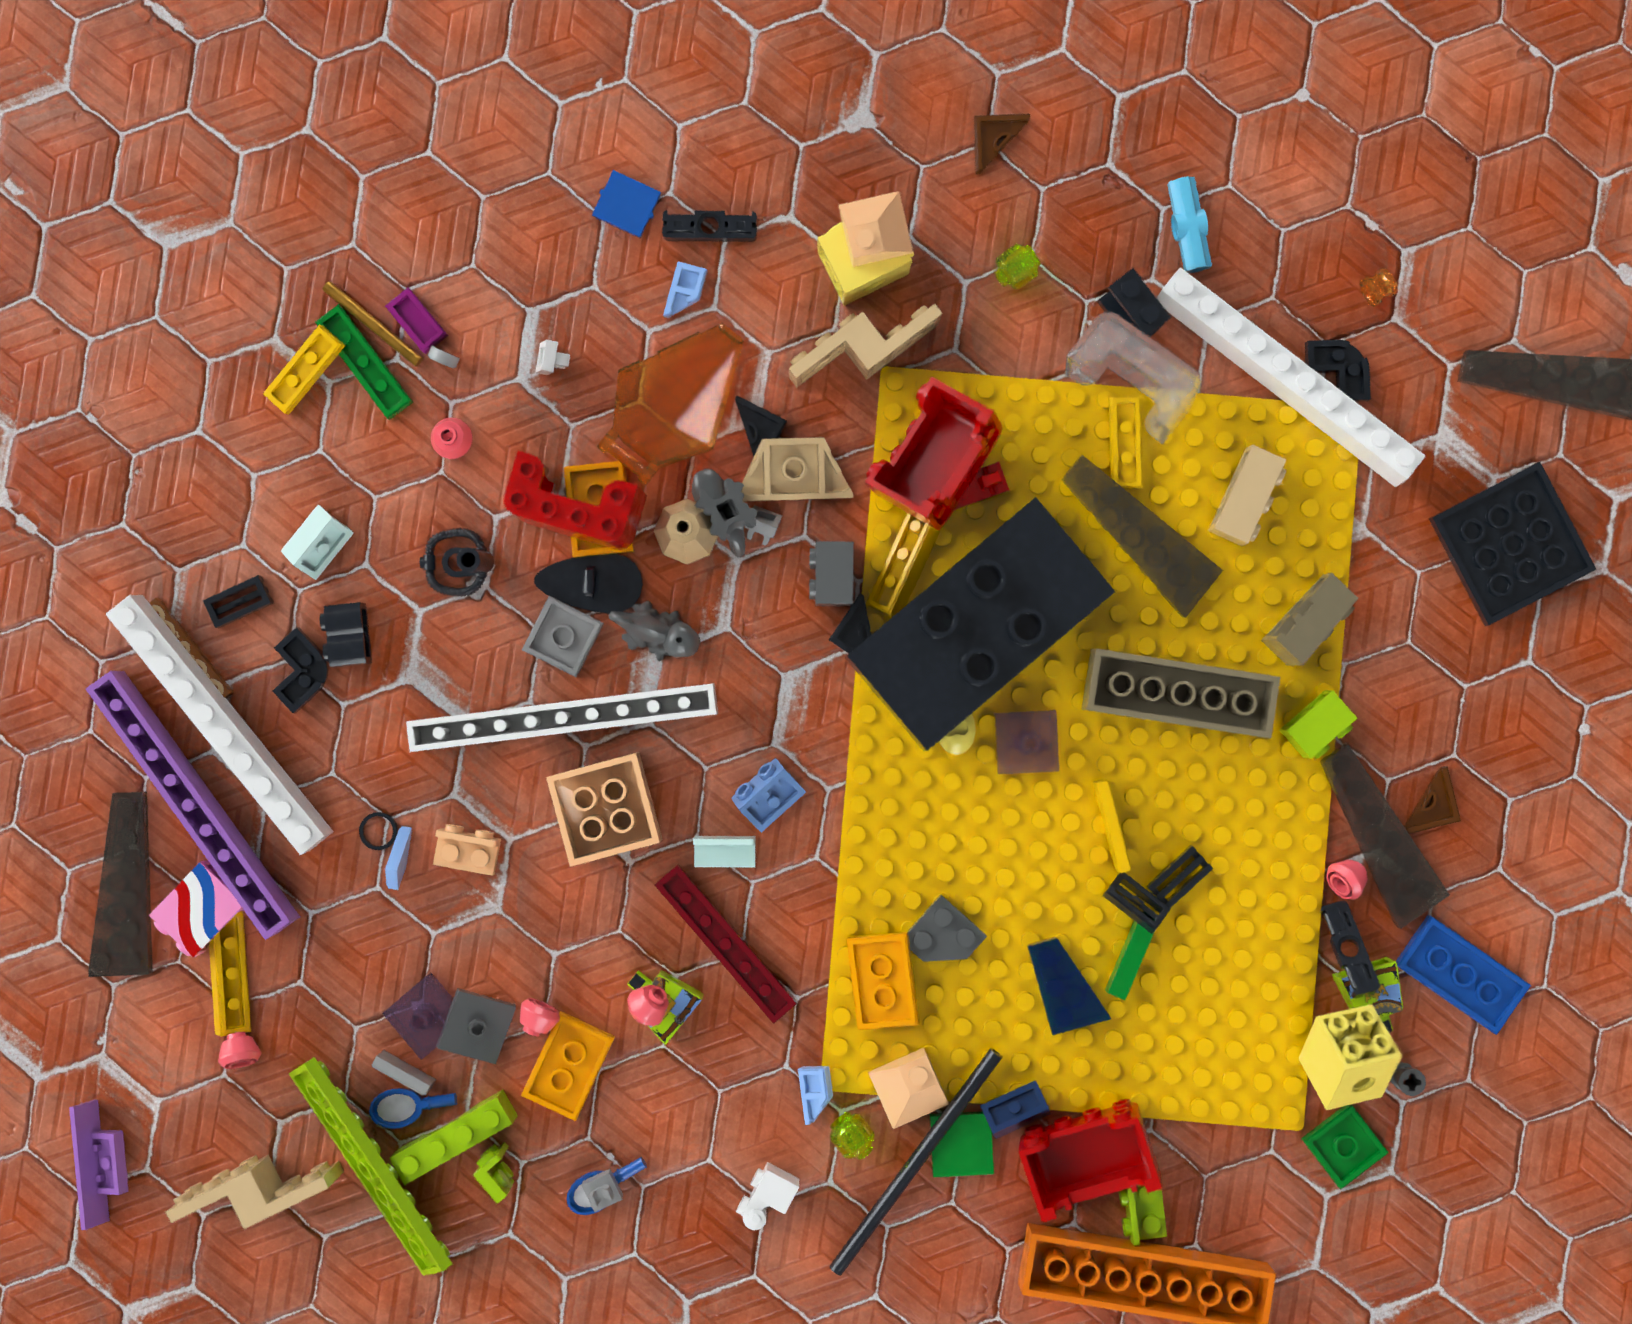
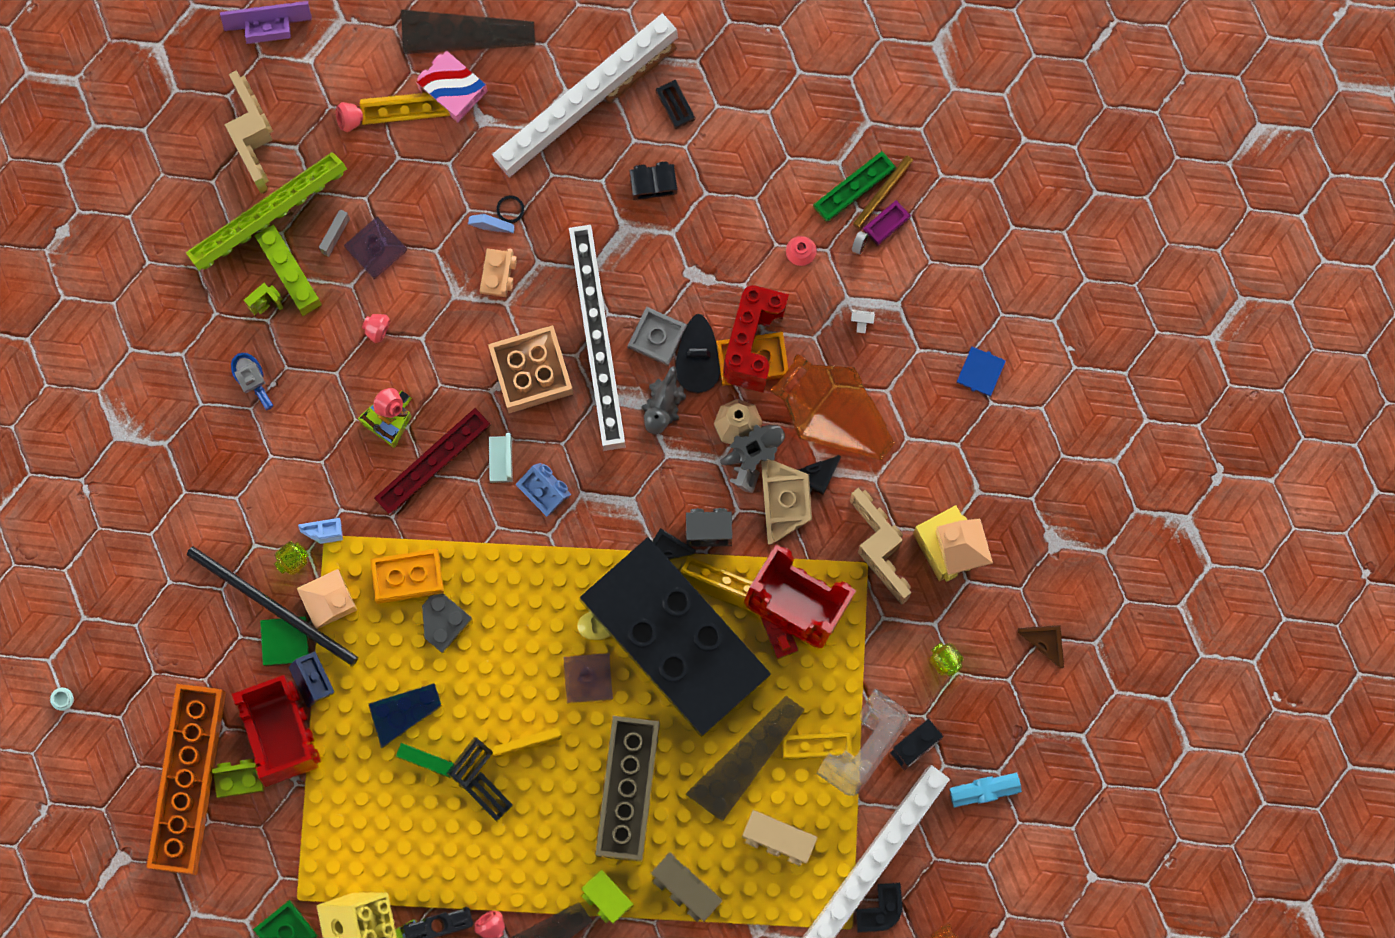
camera: 95 degrees right, 10 degrees down
medium lavender brick [86,671,300,940] -> none
yellow tile [263,324,346,414] -> none
black plate [272,627,328,713] -> none
light aqua panel [281,505,353,580] -> none
blue piece [369,1088,457,1129] -> none
black piece [419,528,494,597] -> none
dark grey plate [436,988,516,1064] -> none
light orange tile [521,1011,615,1121] -> none
black piece [662,210,757,242] -> none
light blue tile [663,261,707,318] -> none
white brick [736,1162,800,1230] -> none

